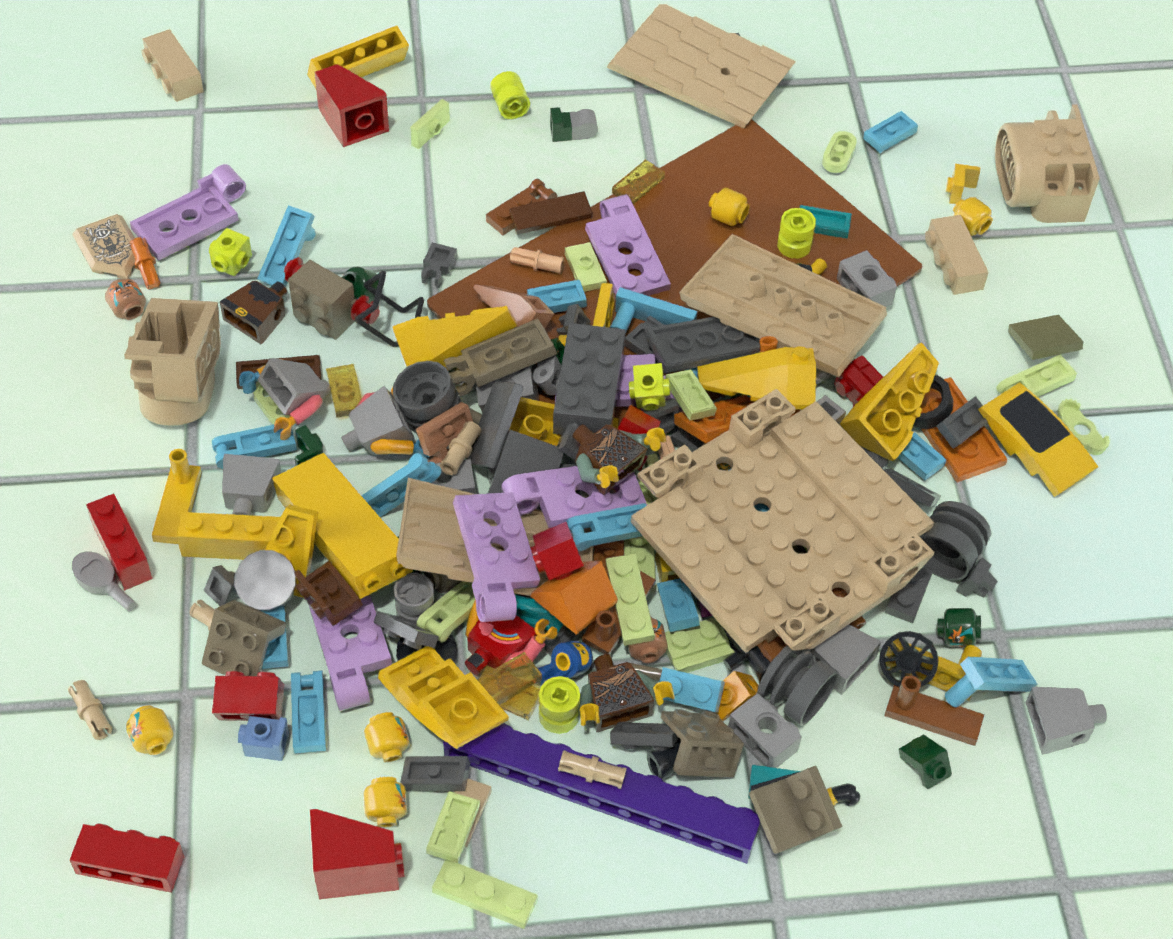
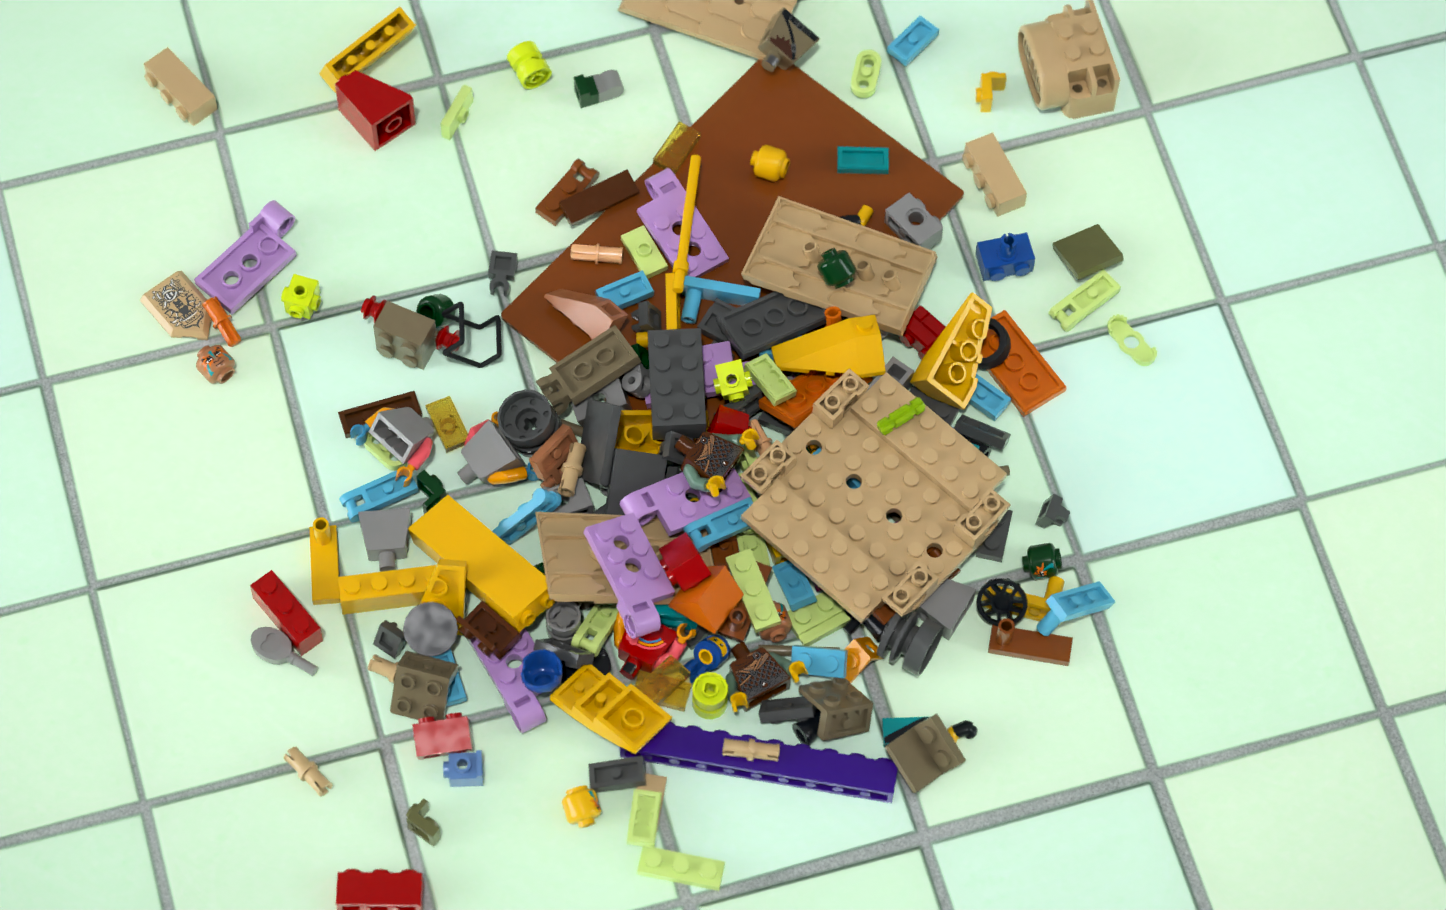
camera: 10 degrees left, 10 degrees up
tan brick [124,298,221,426] -> none
yellow head [126,705,173,755] -> none
reddish brown torso [220,281,288,345] -> none
medium azure piece [257,205,316,287] -> none
medium azure plate [291,670,326,753] -> none
red slope [310,809,405,900] -> none
yellow head [364,712,410,762] -> none
yellow wedge [393,306,517,371] -> none
light grey brick [728,693,802,768] -> none
neon yellow wheel [777,208,816,259] -> none
dark green bracket [899,734,952,789] -> none
dark grey wheel [920,501,992,581] -> none
dark grey plate [936,396,988,449] -> none
yellow head [953,197,993,236] -> none
yellow slope [978,382,1099,497] -> none
light grey torso [1025,687,1107,755] -> none
none -> olive bracket [406,798,441,847]
none -> blue hair [521,649,563,694]
none -> yellow bar [672,155,701,293]
none -> dark tan torso [758,8,820,72]
none -> dark green head [817,248,856,289]
none -> lime axle [877,397,926,435]
none -> blue brick [975,232,1035,281]

